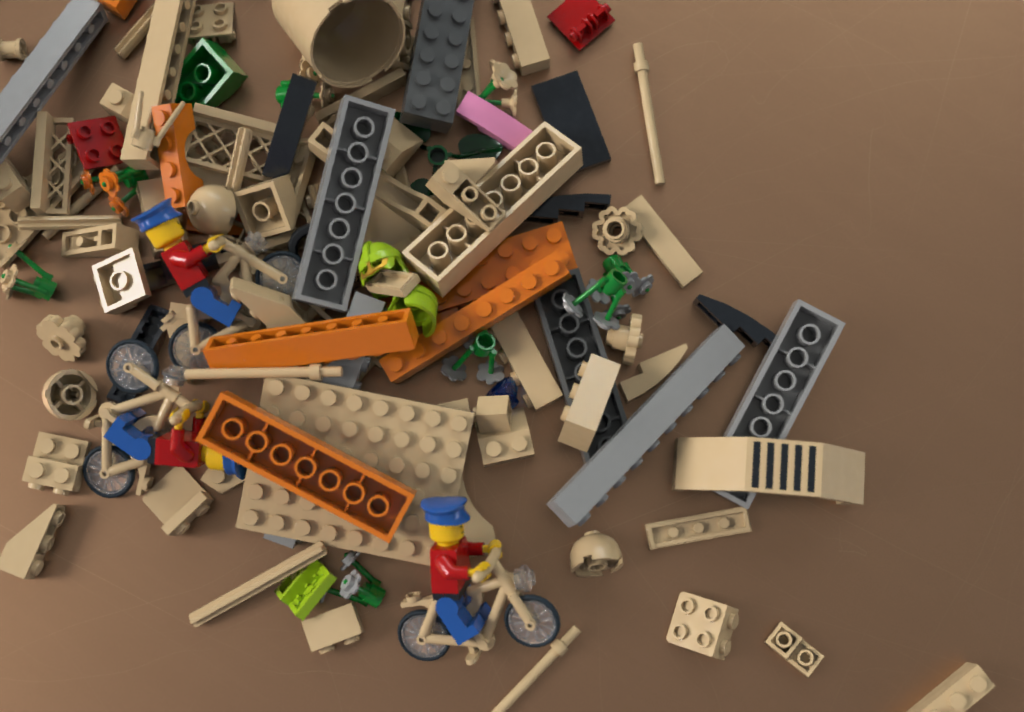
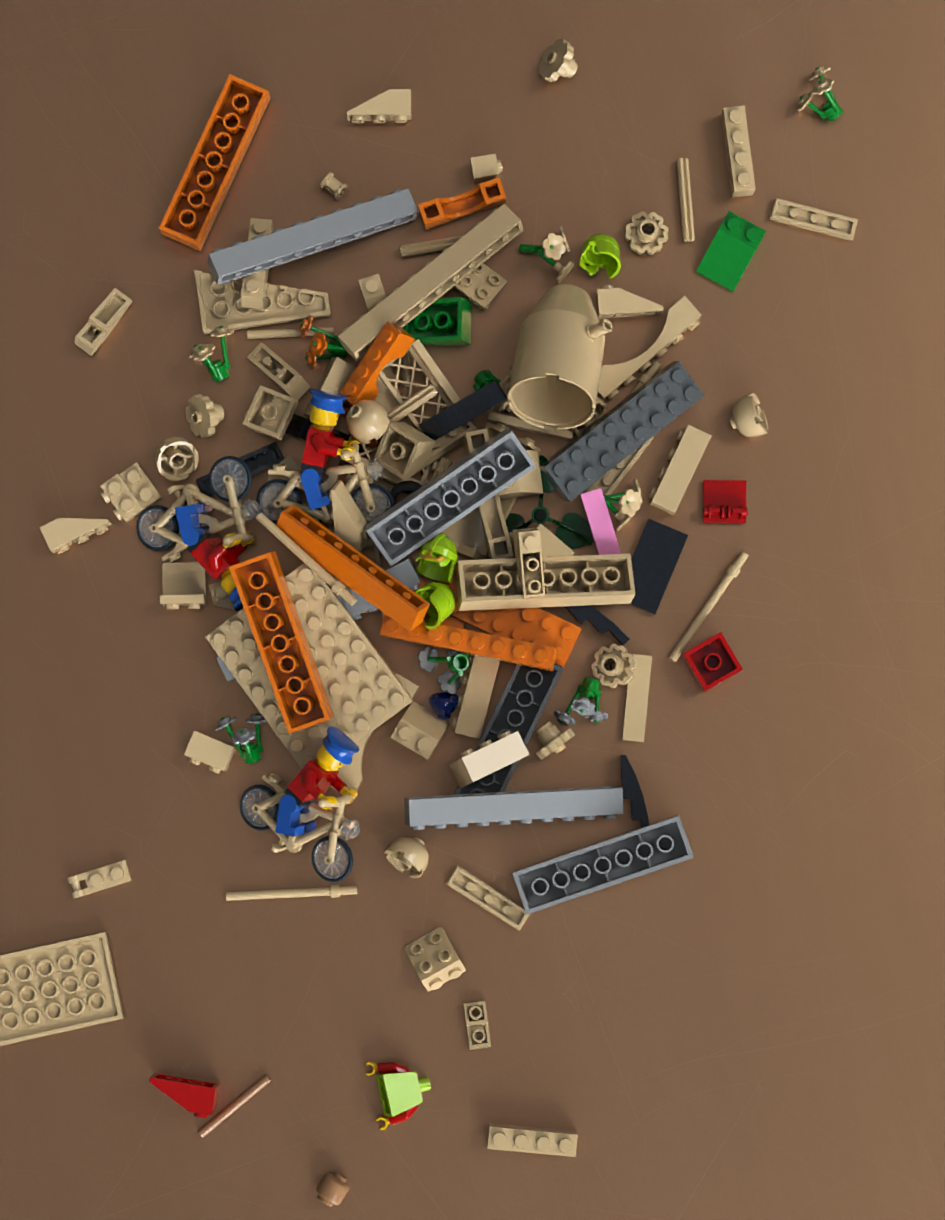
camera: 40 degrees right, 5 degrees up
tan axle [17,215,122,230] -> none
tan fence [30,111,76,216] -> none
red hinge [66,115,124,171] -> none
tan plant [131,91,185,152] -> none
tan axle [189,541,328,627] -> none
lime slope [274,560,337,621] -> none
tan tile [365,269,421,298] -> none
tan brick [472,395,513,433] -> none
plant [562,269,628,330] -> none
tan slope [618,343,688,404] -> none
tan panel [672,437,865,505] -> none
none -> red brick [681,632,743,692]

